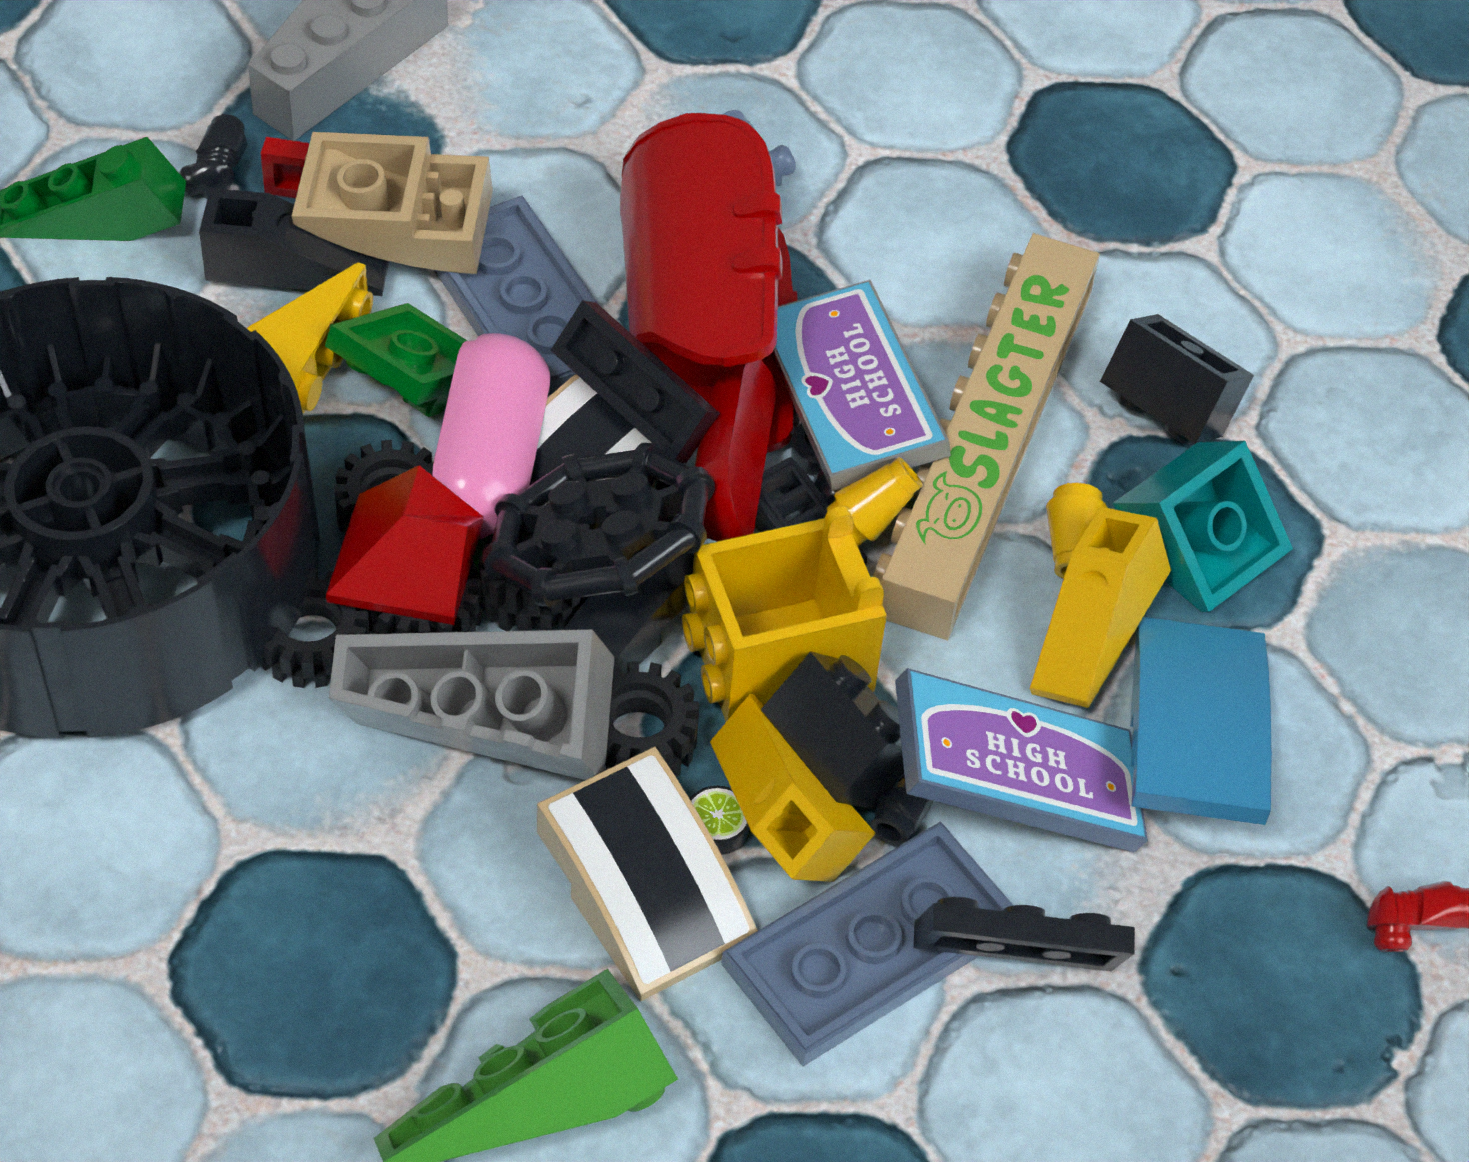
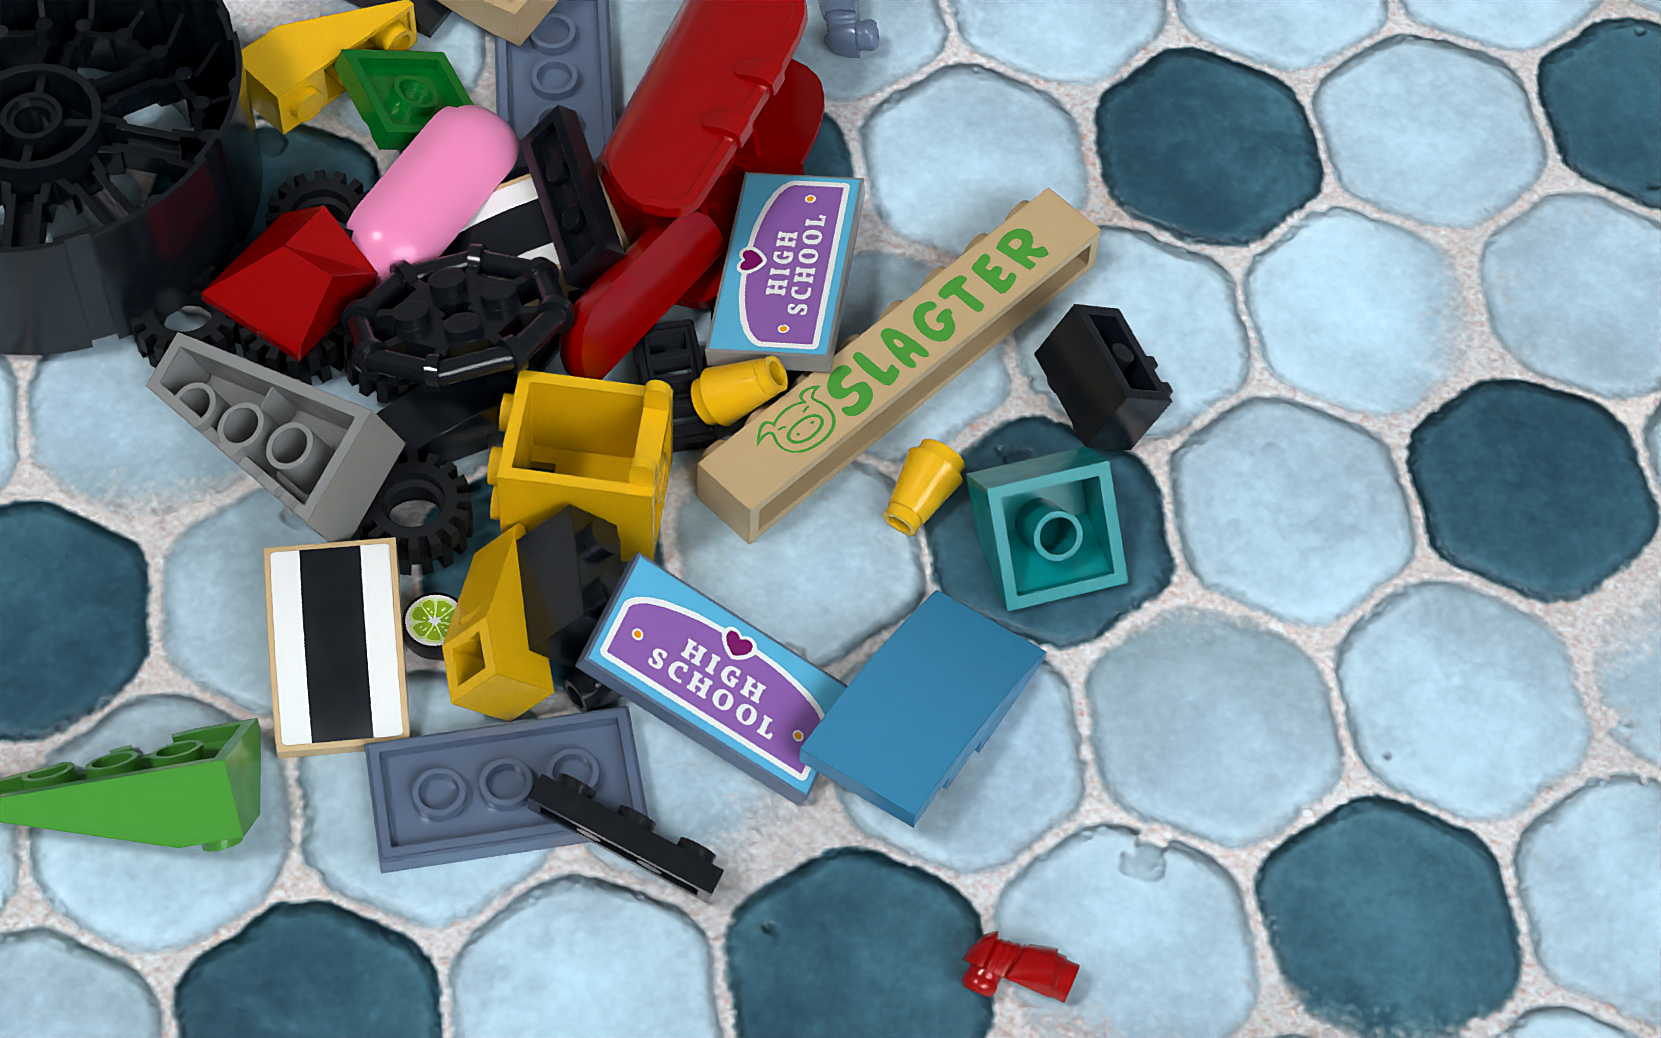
camera: 25 degrees right, 5 degrees up
yellow slope [1030,507,1171,708] -> none

